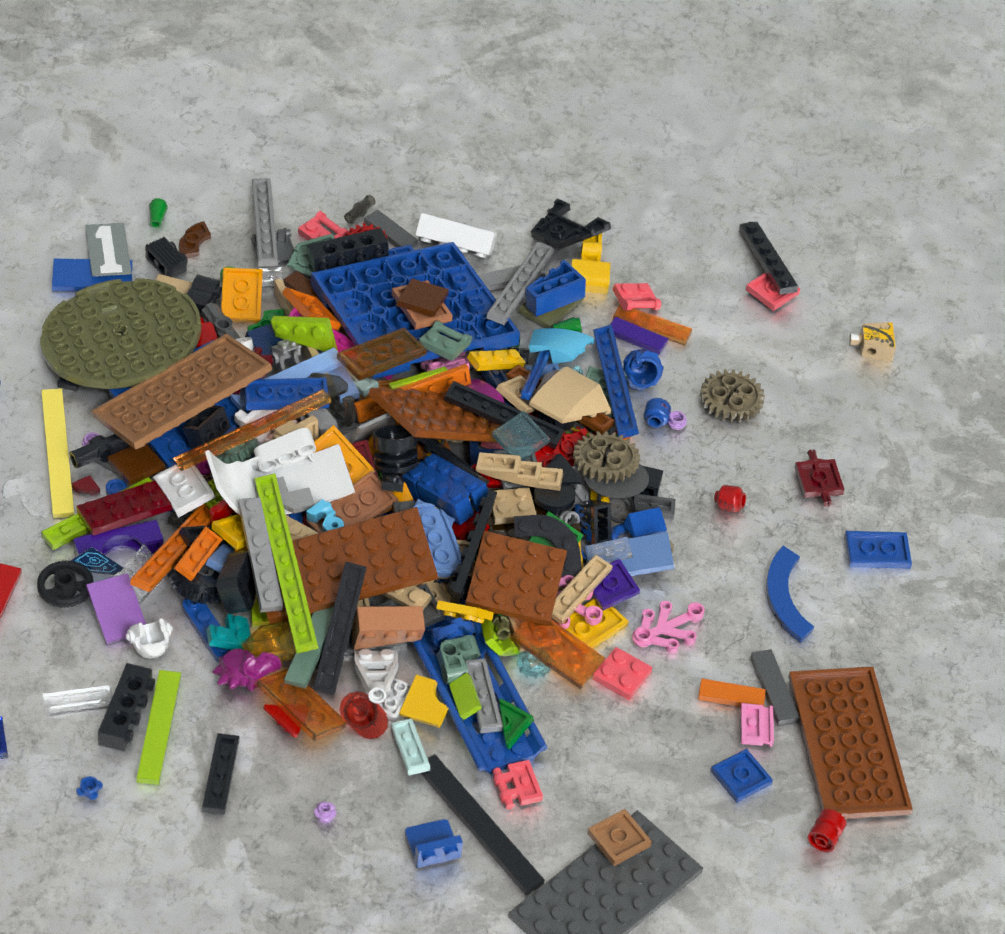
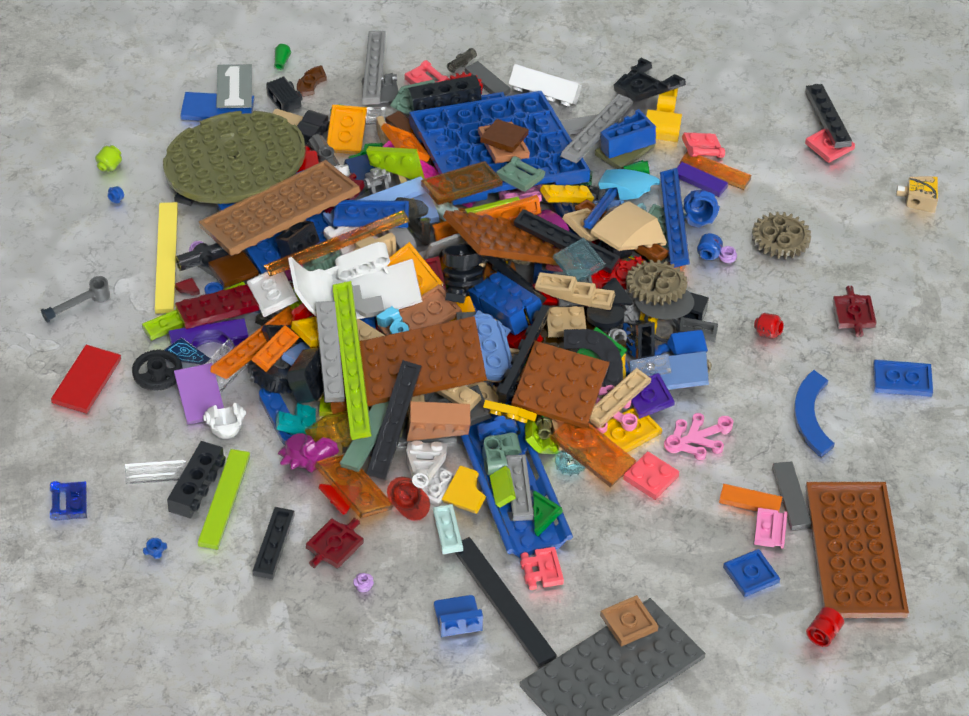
camera: 10 degrees right, 0 degrees up
none -> dark red plate [306,518,364,569]

